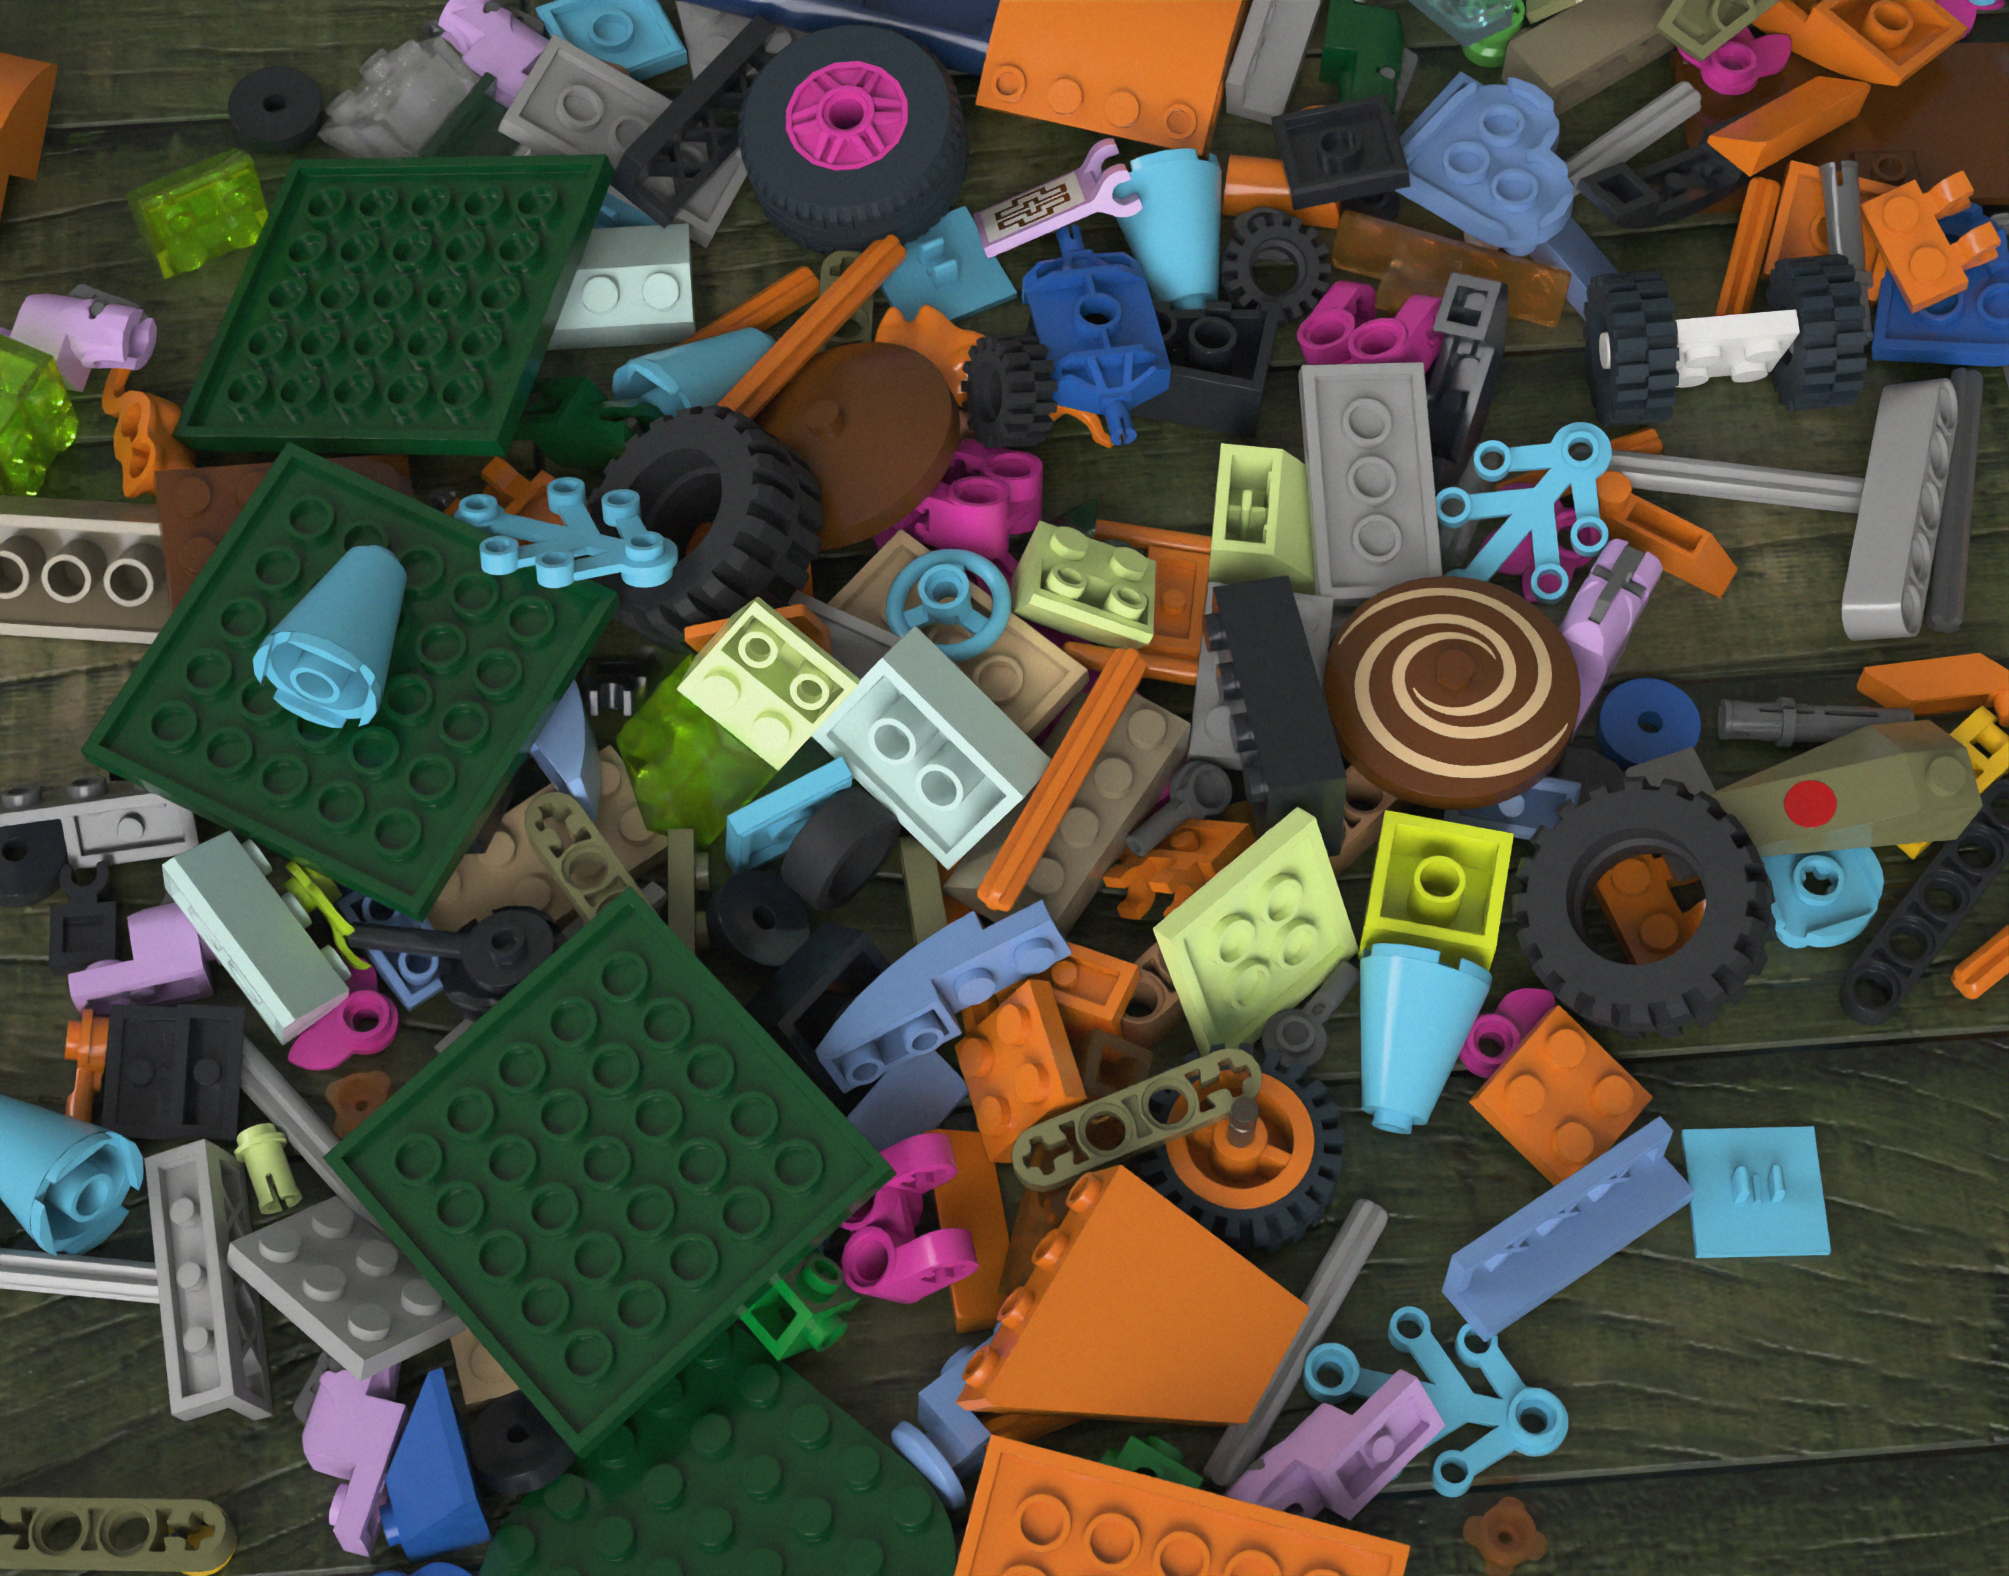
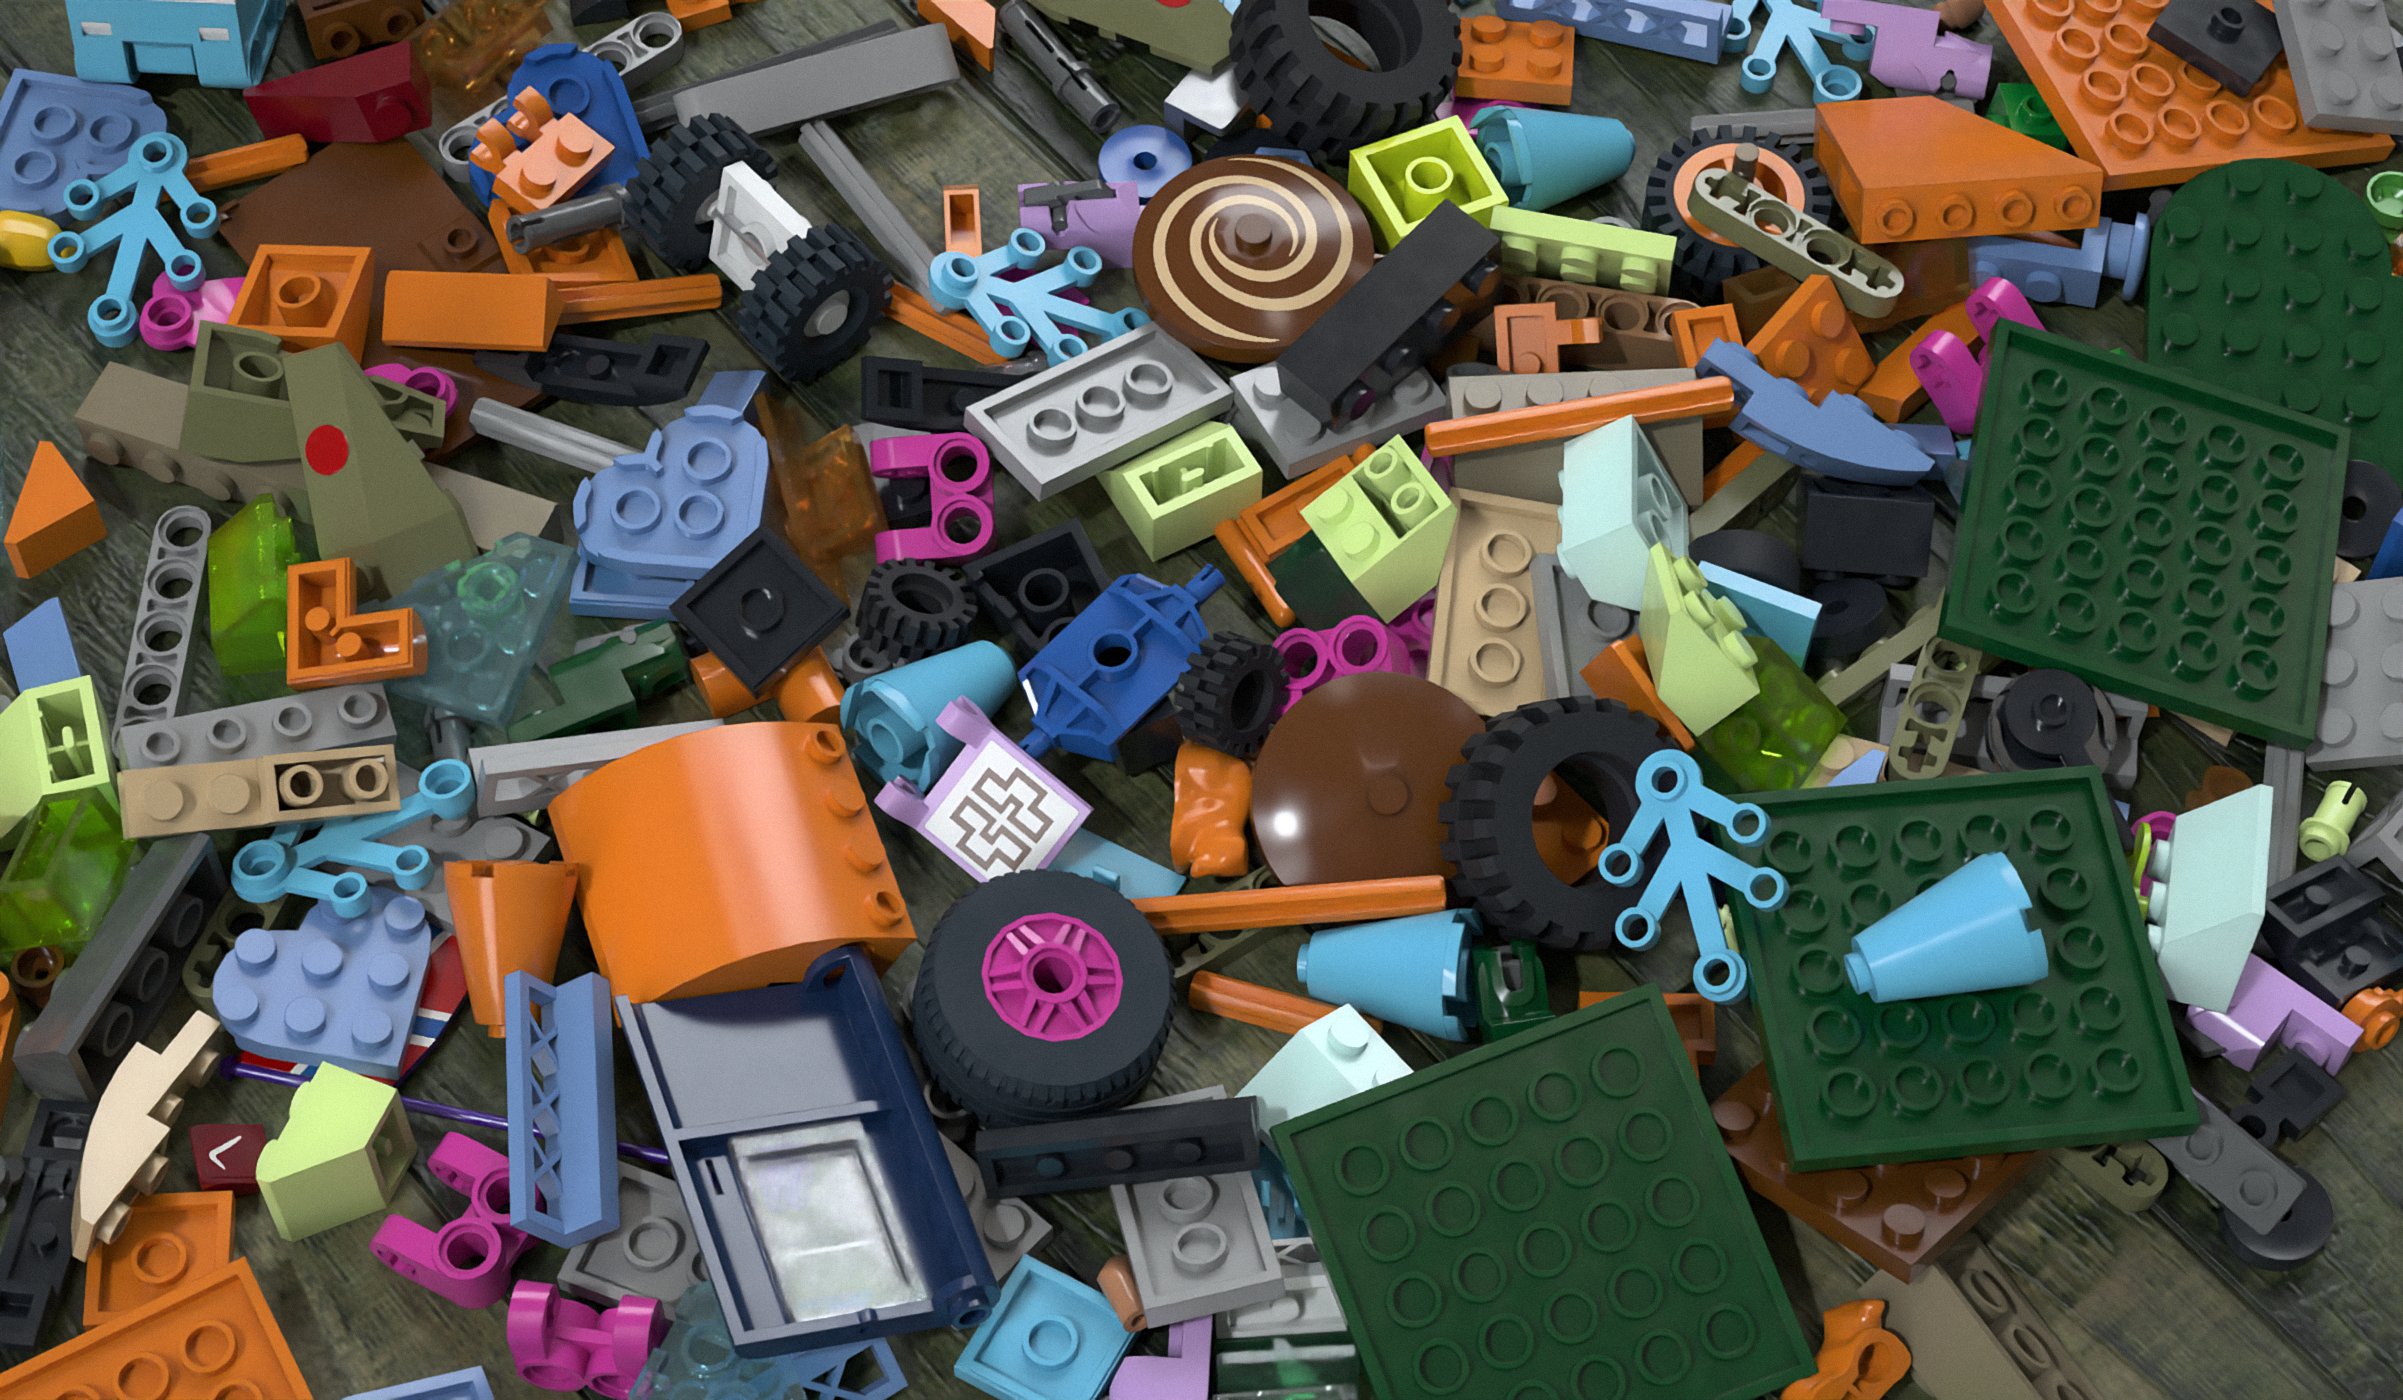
camera: 125 degrees left, 5 degrees down
medium azure piece [886,549,1012,662] -> none

